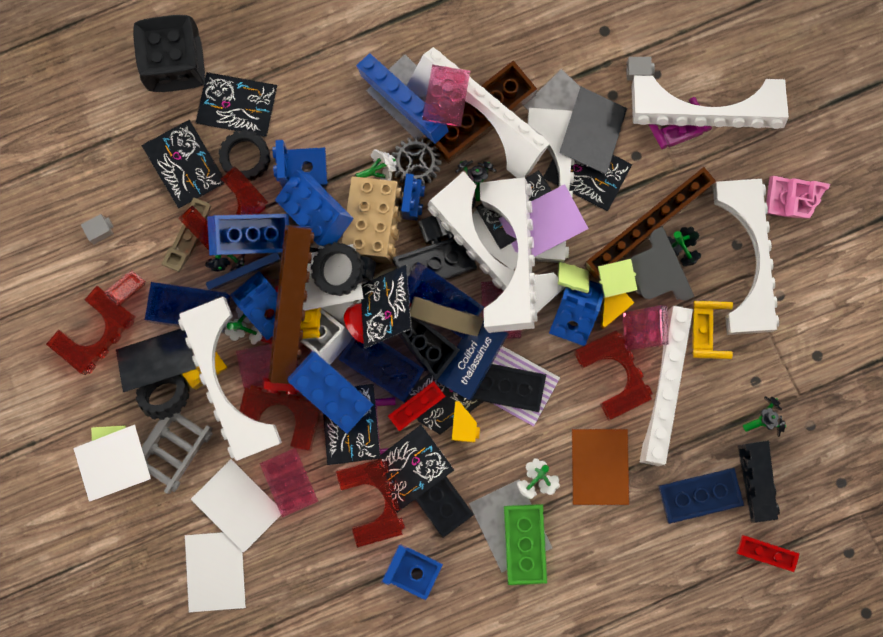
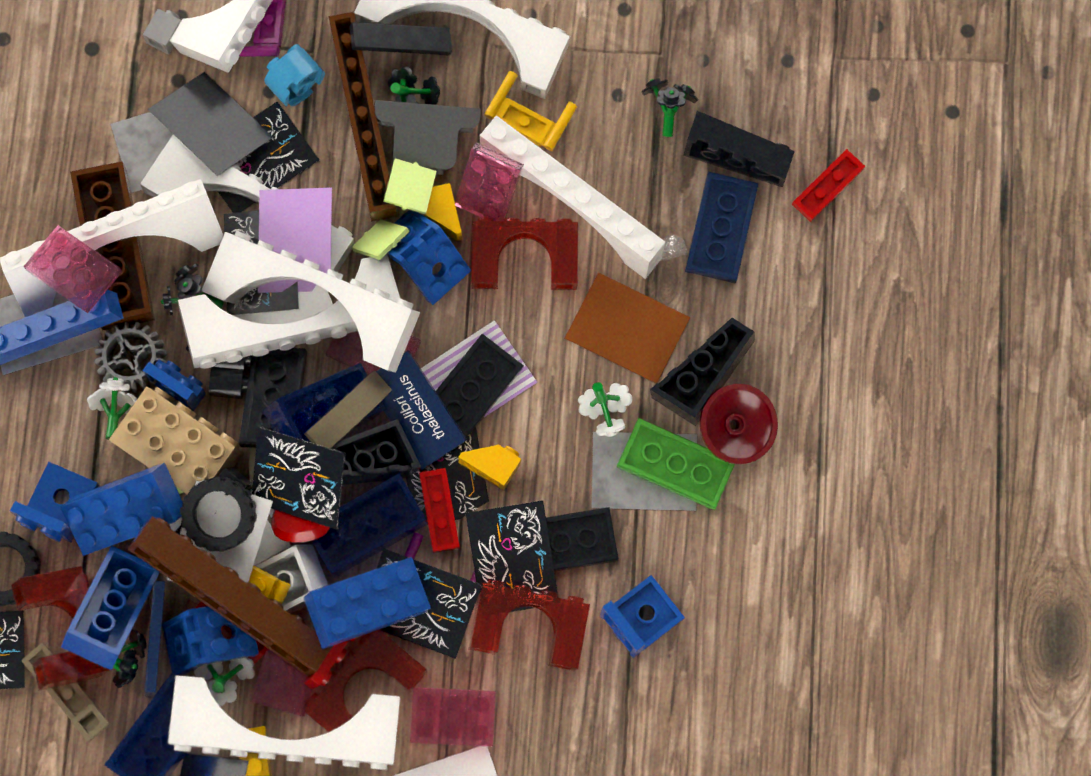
camera: 70 degrees left, 5 degrees down
none -> dark azure brick [264,44,325,107]
none -> black tile [350,22,452,55]
none -> black wedge [650,318,755,426]
none -> clear plate [661,235,688,261]
none -> dark red dish [699,384,778,464]

